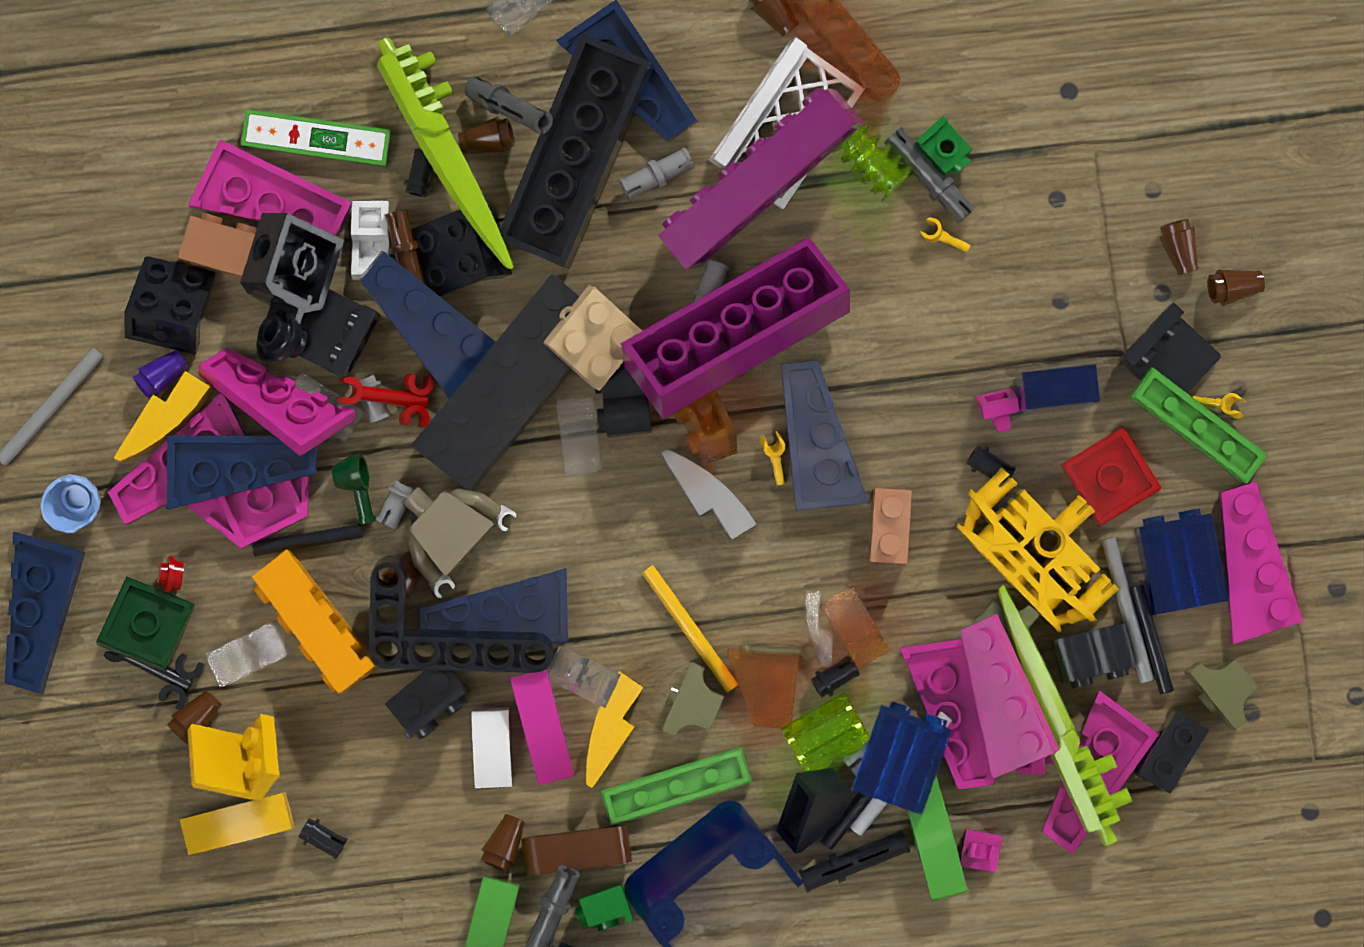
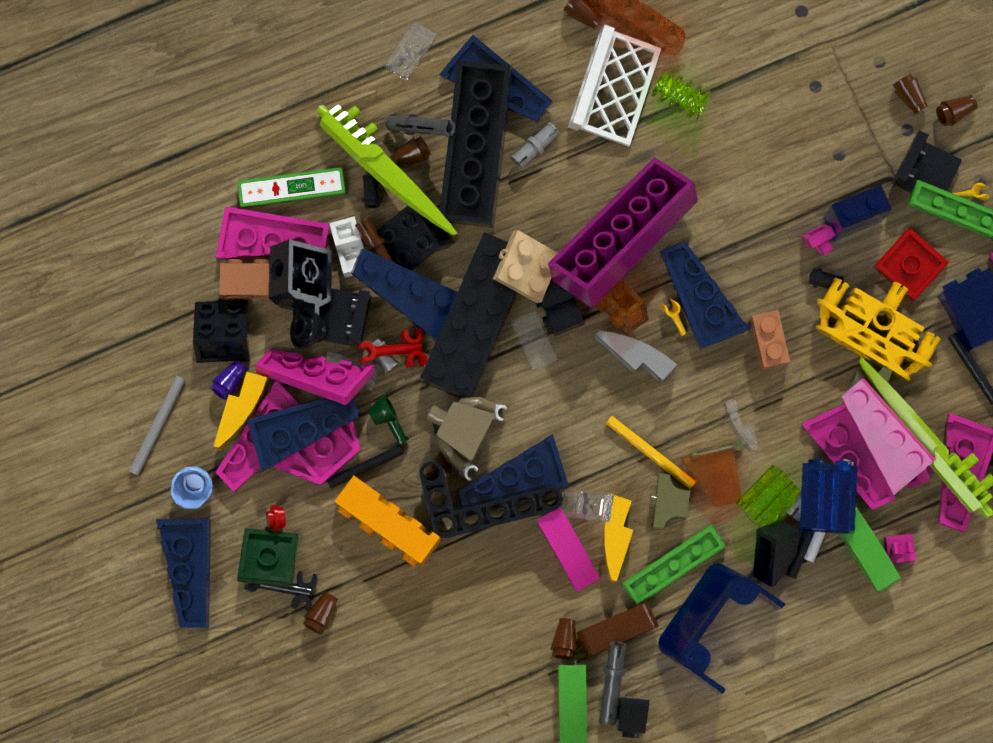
camera: 15 degrees left, 5 degrees down
yellow slope [180,792,295,855] -> none
yellow bracket [188,714,280,801] -> none
clear slope [205,620,293,688] -> none
black pin [298,818,348,859] -> none
light grey pin [375,480,415,530] -> none
black bracket [385,670,470,740] -> none
white slope [471,707,512,788] -> none
green brick [575,883,634,931] -> none
magenta brick [658,88,865,270] -> none
light grey pin [693,260,730,302] -> none
black pin [799,830,910,893] -> none
black pin [810,655,860,698] -> none
clear orange brick [820,586,890,669] -> none
dark grey pin [884,127,975,223] -> none
green brick [915,115,972,176] -> none
yellow hand [920,217,970,253] -> none
black brick [1051,623,1136,689] -> none
light grey bar [1101,537,1154,683] -> none

